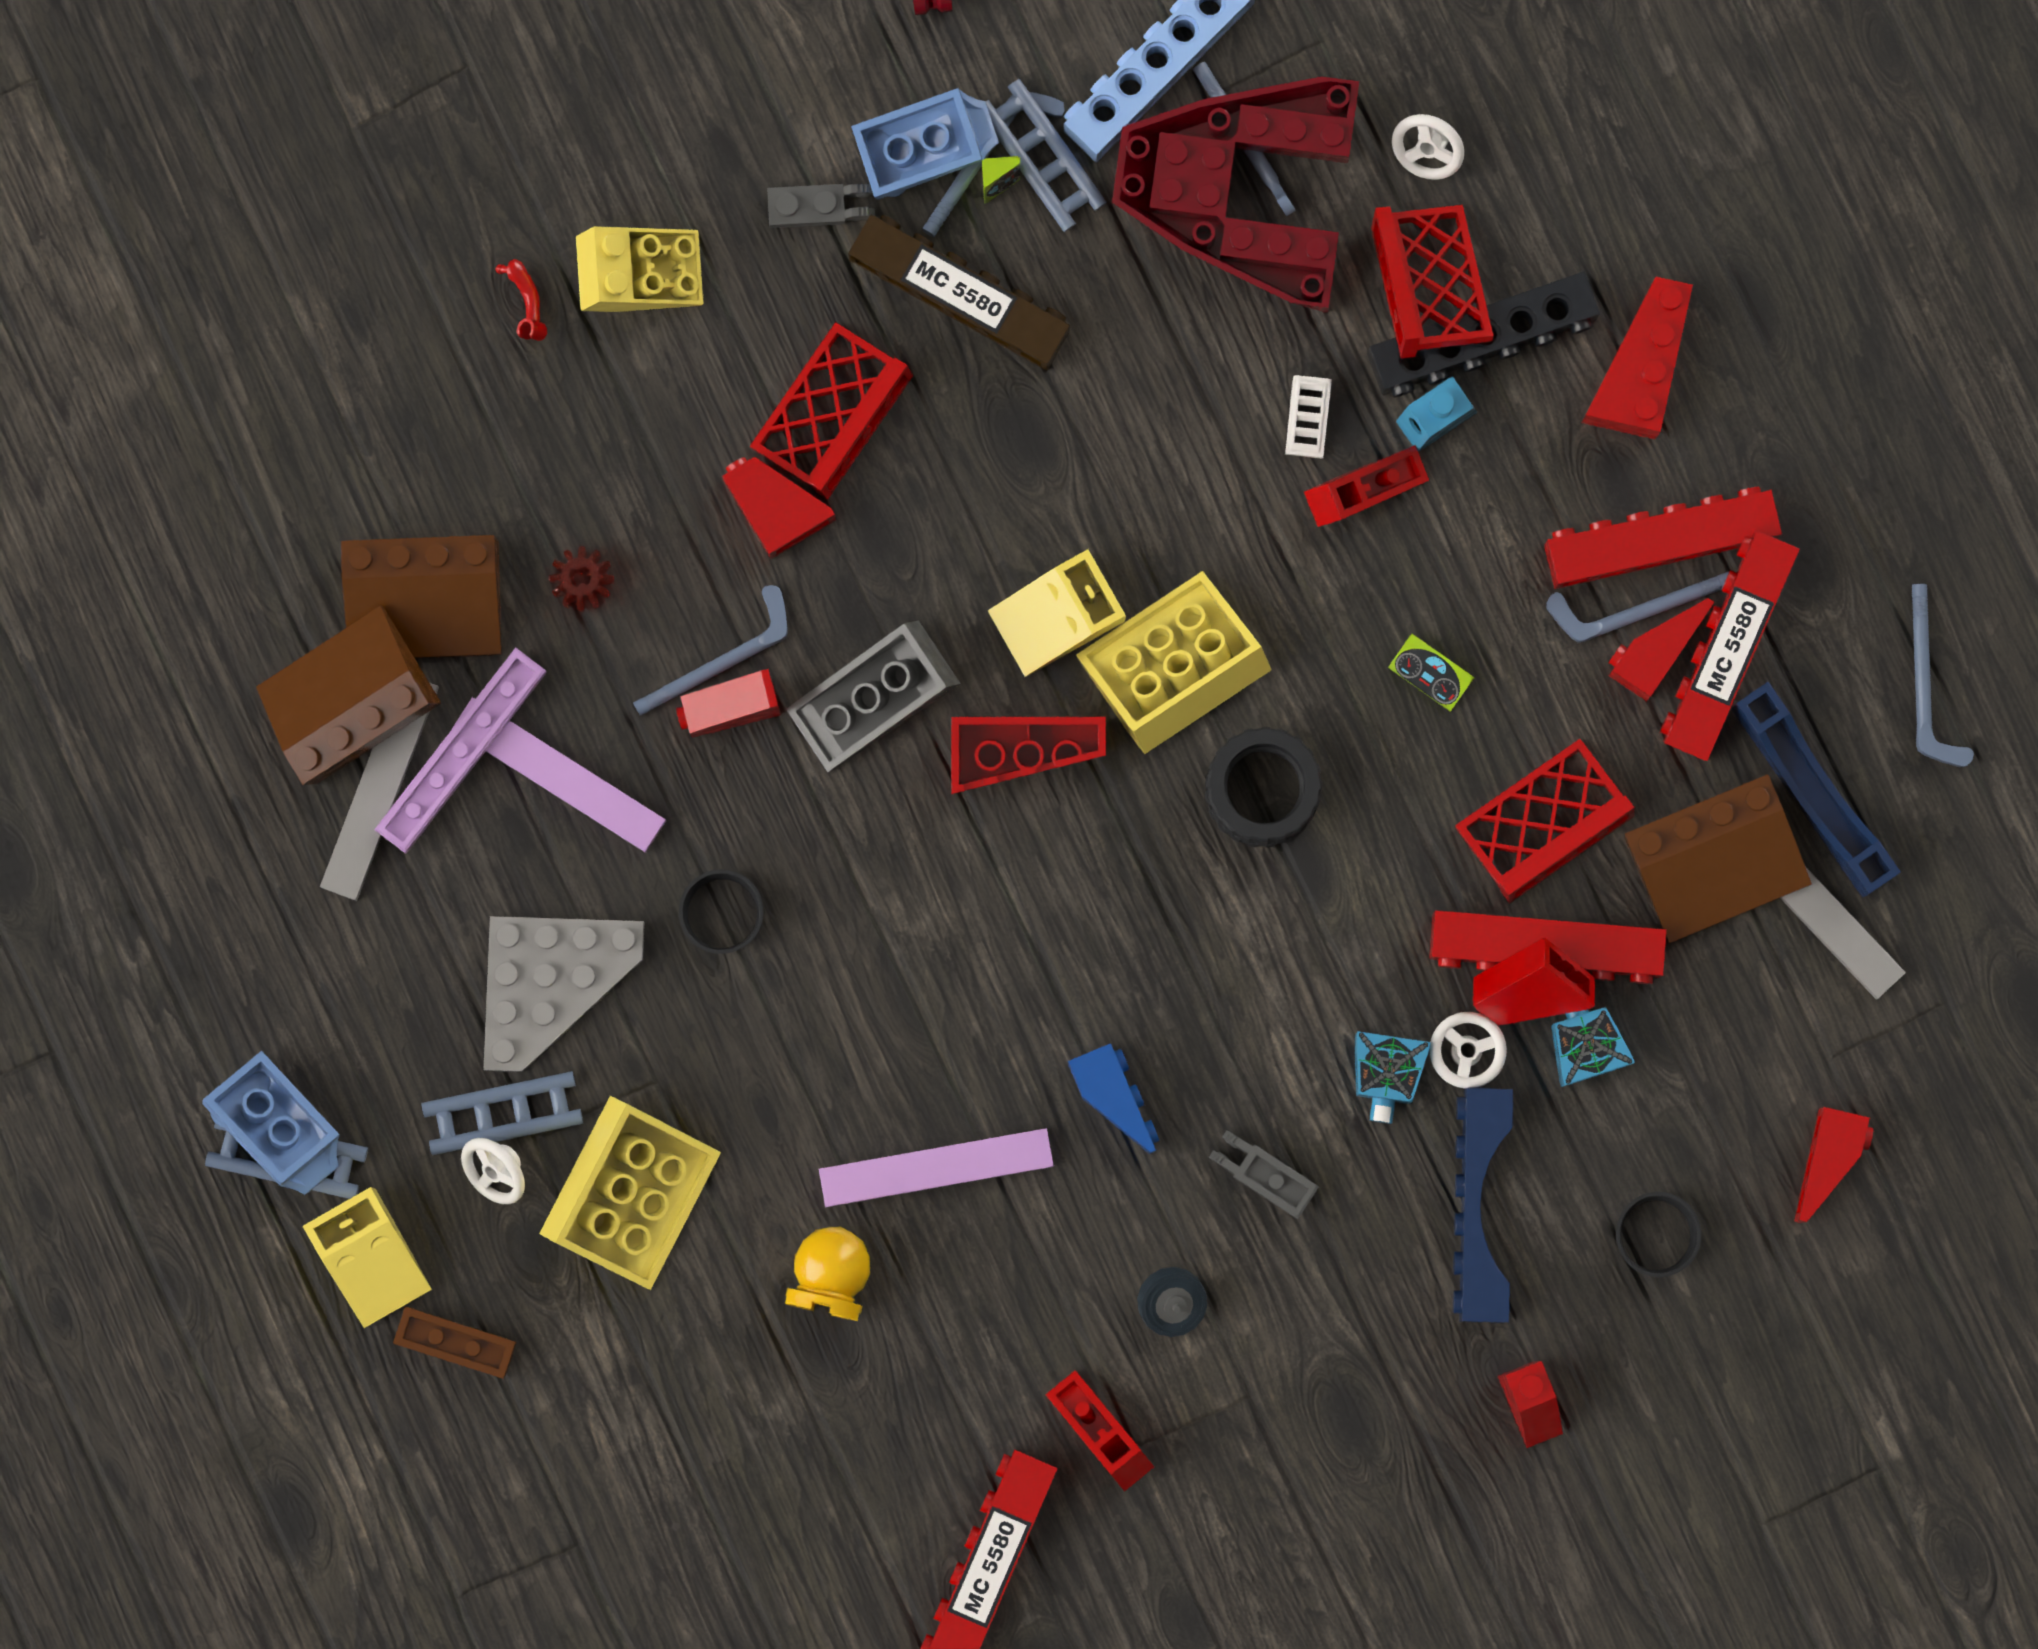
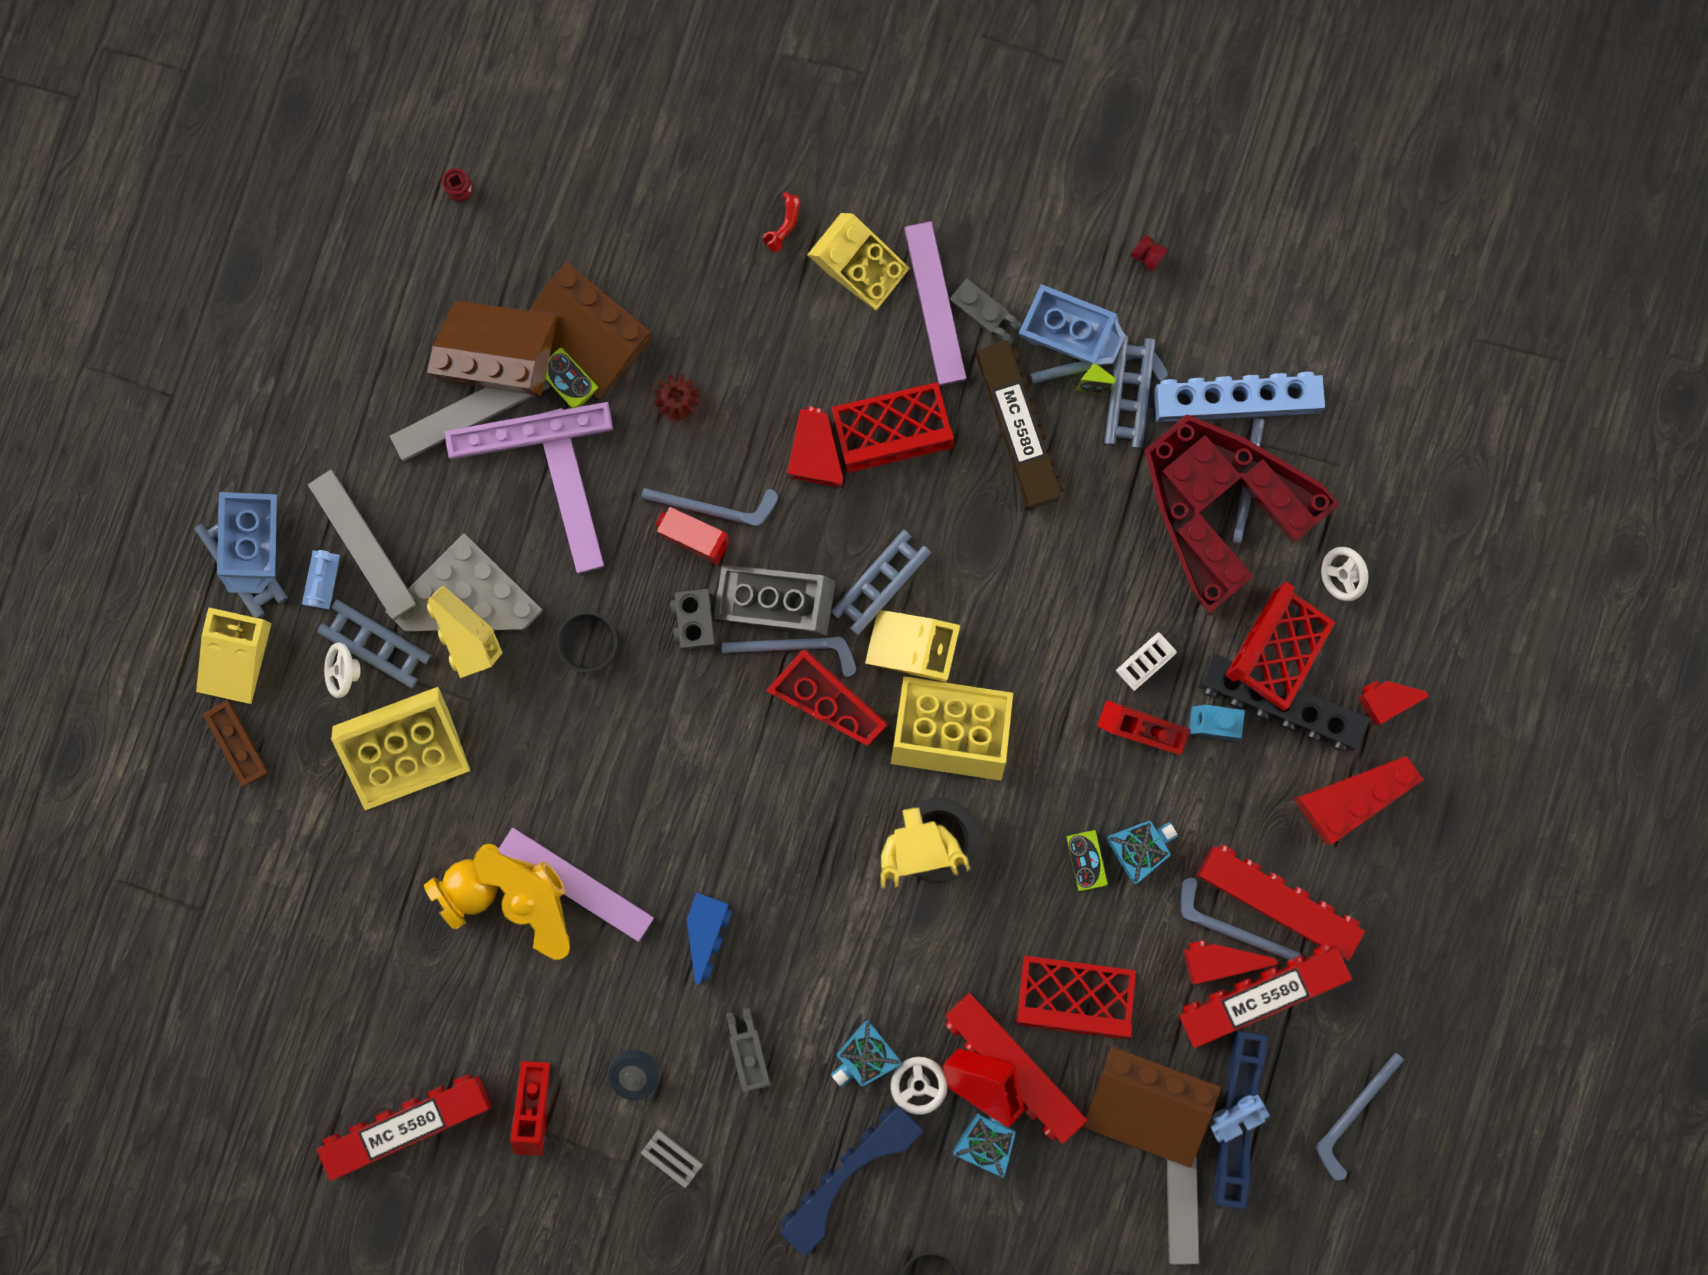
camera: 40 degrees right, 0 degrees up
none -> light blue hinge [302,550,341,609]
none -> light grey tile [308,470,418,621]
none -> light yellow slope [427,586,502,678]
none -> dark red wheel [441,168,473,202]
none -> yellow piece [474,844,570,960]
none -> slope [545,348,599,408]
none -> light grey tile [641,1129,703,1188]
none -> dark grey brick [670,589,716,650]
none -> sand blue piece [722,637,856,677]
none -> sand blue bar [831,530,931,635]
none -> light yellow torso [881,808,970,888]
none -> lavender tile [905,222,966,386]
none -> torso [1105,821,1178,884]
none -> light blue hinge [1209,1094,1269,1142]
none -> red slope [1358,680,1429,726]

